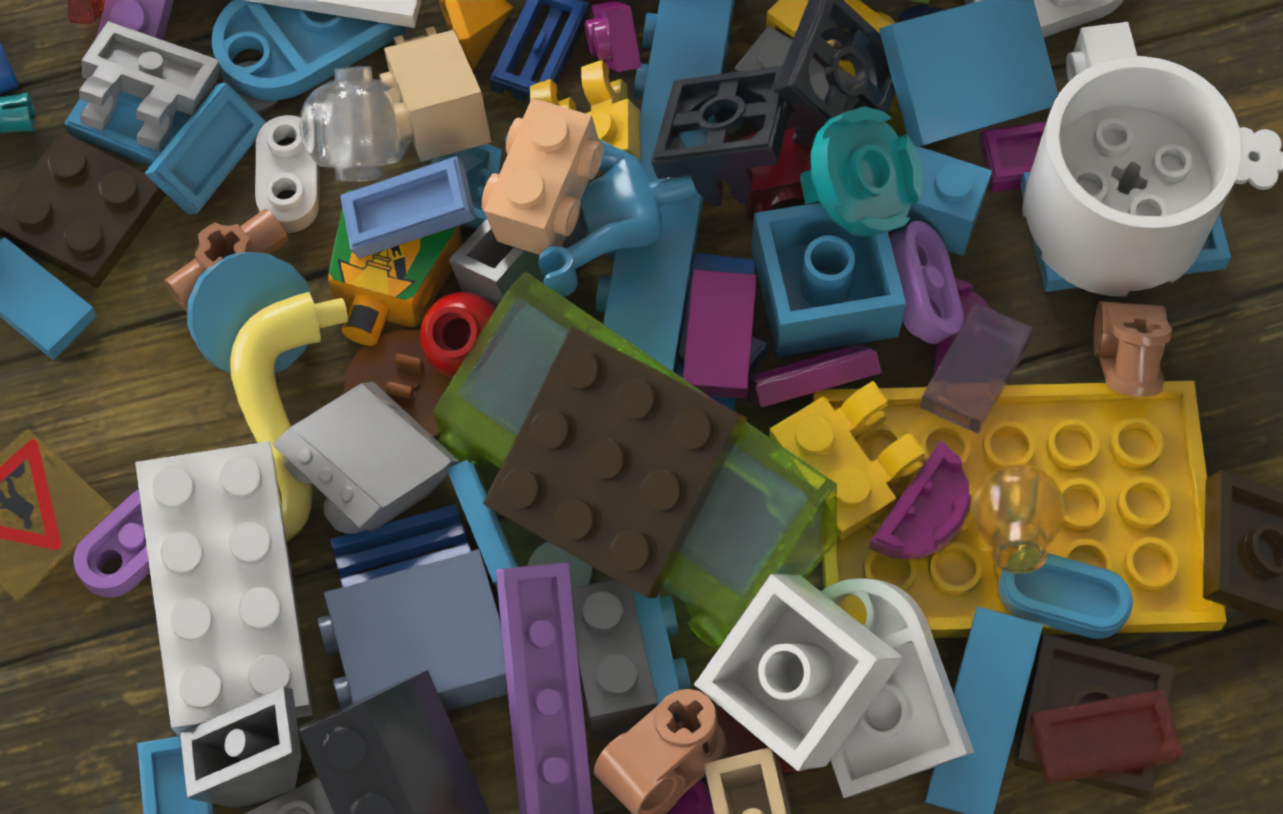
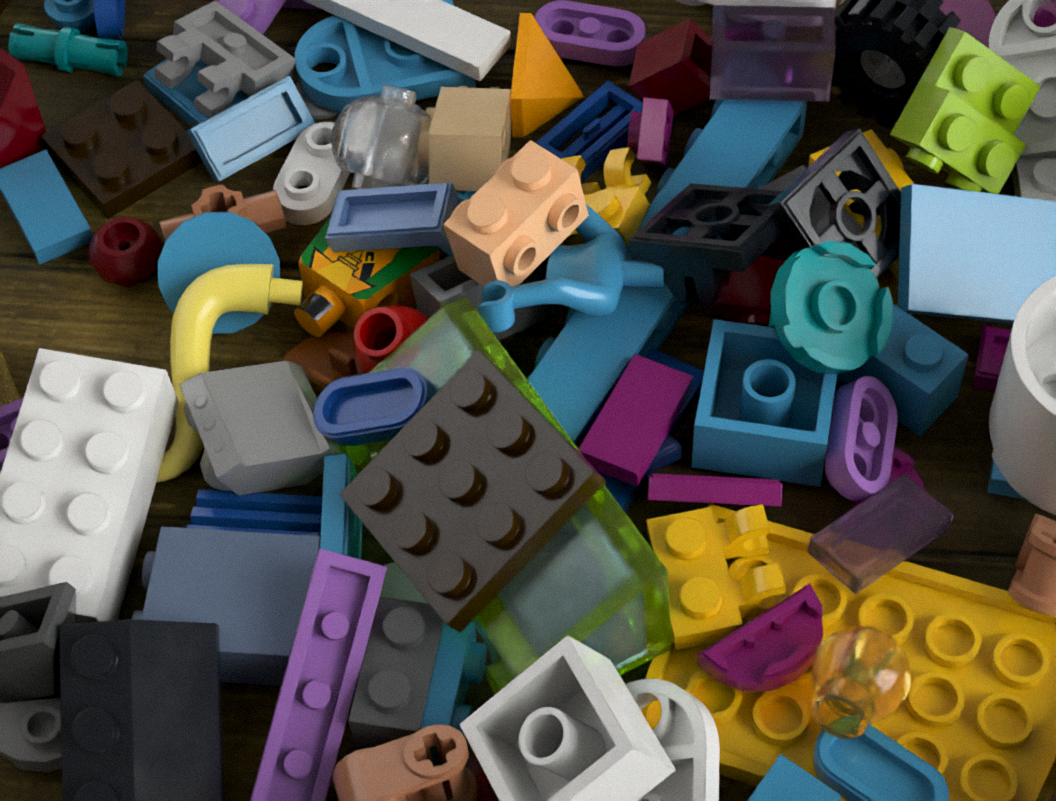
camera: 25 degrees right, 10 degrees down
none -> dark red plate [88,217,164,287]
none -> blue tile [313,367,437,446]

